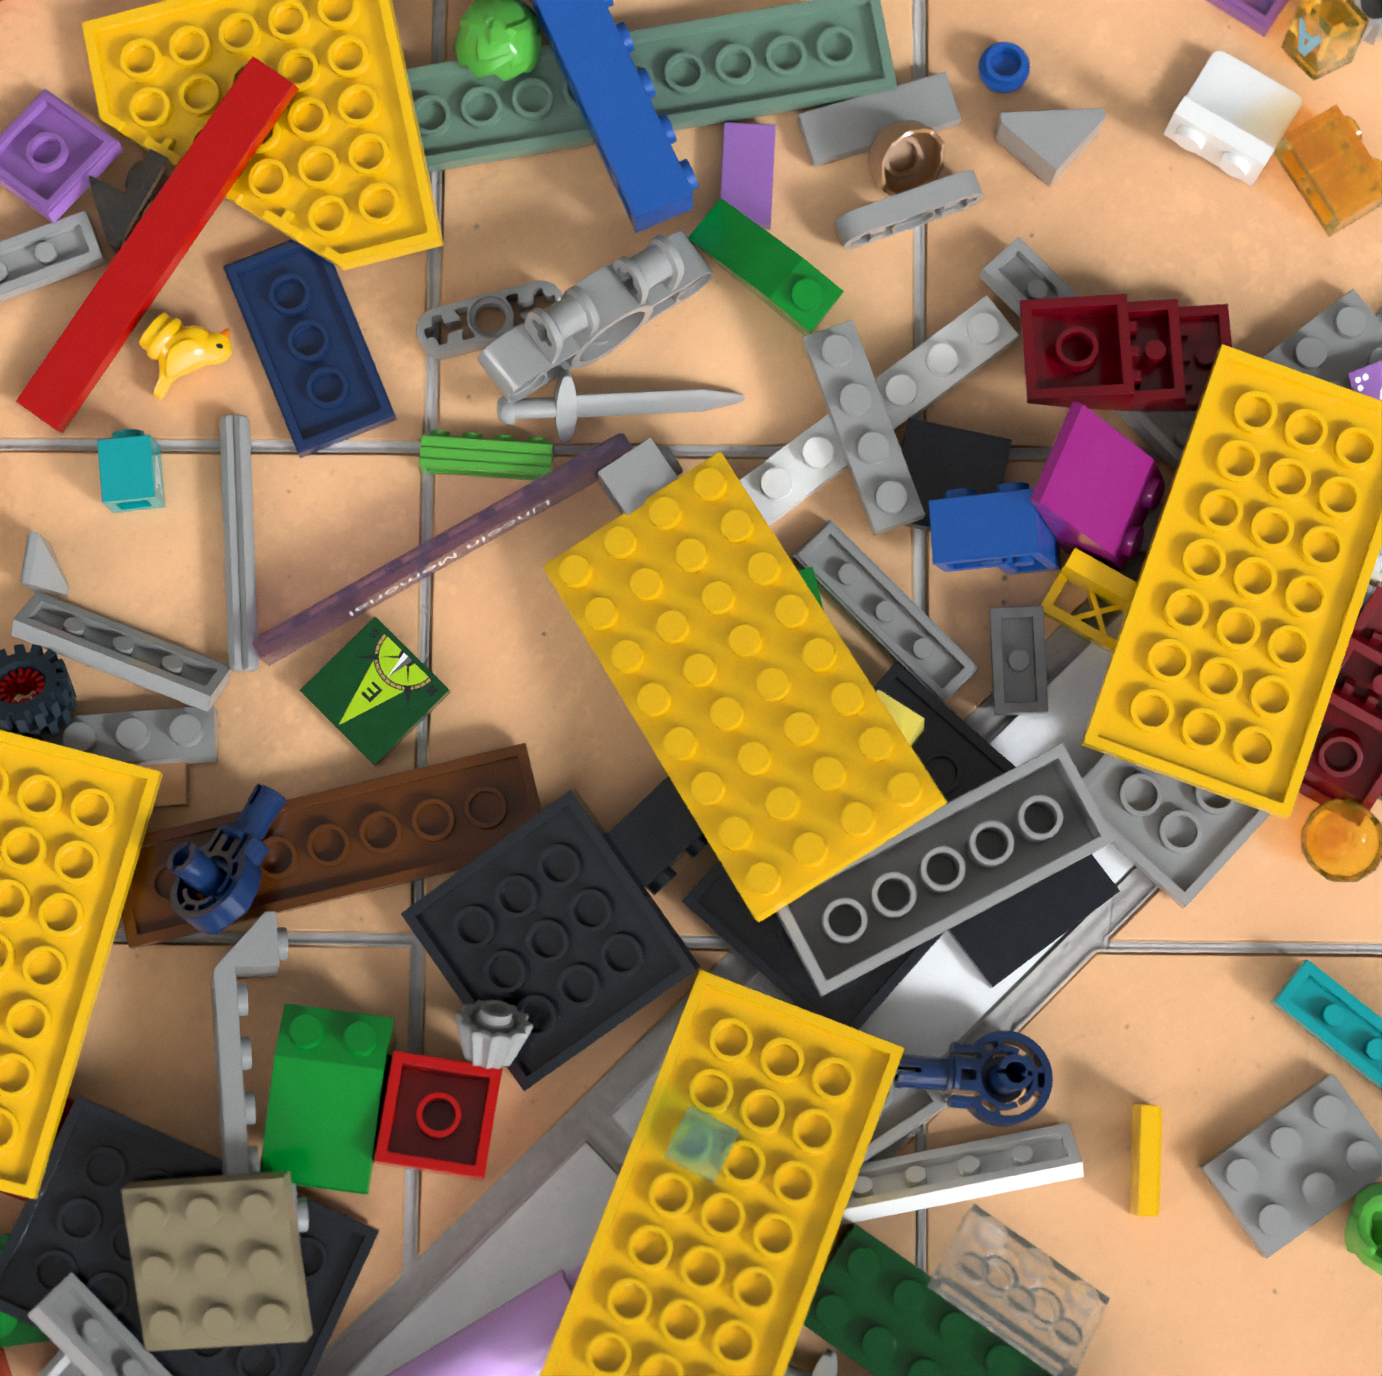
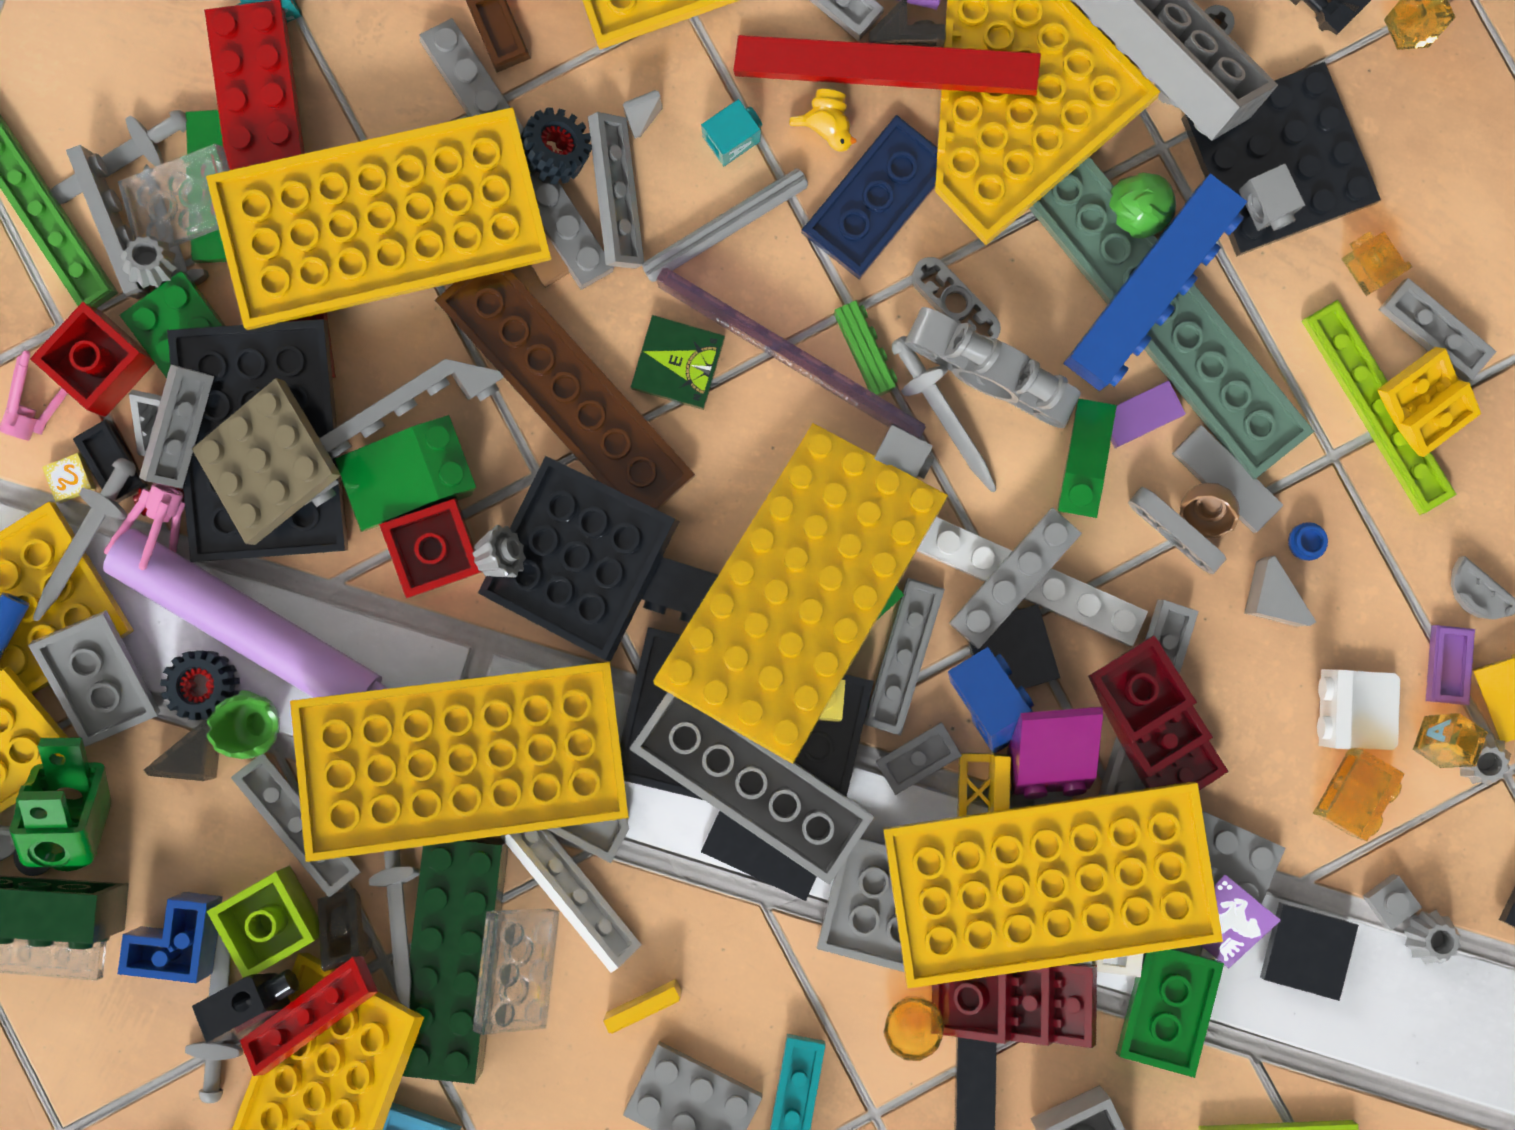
camera: 60 degrees right, 5 degrees up
dark blue pin [167,783,287,934] -> none
clear light blue plate [664,1106,739,1184] -> none
dark blue pin [893,1031,1053,1127] -> none

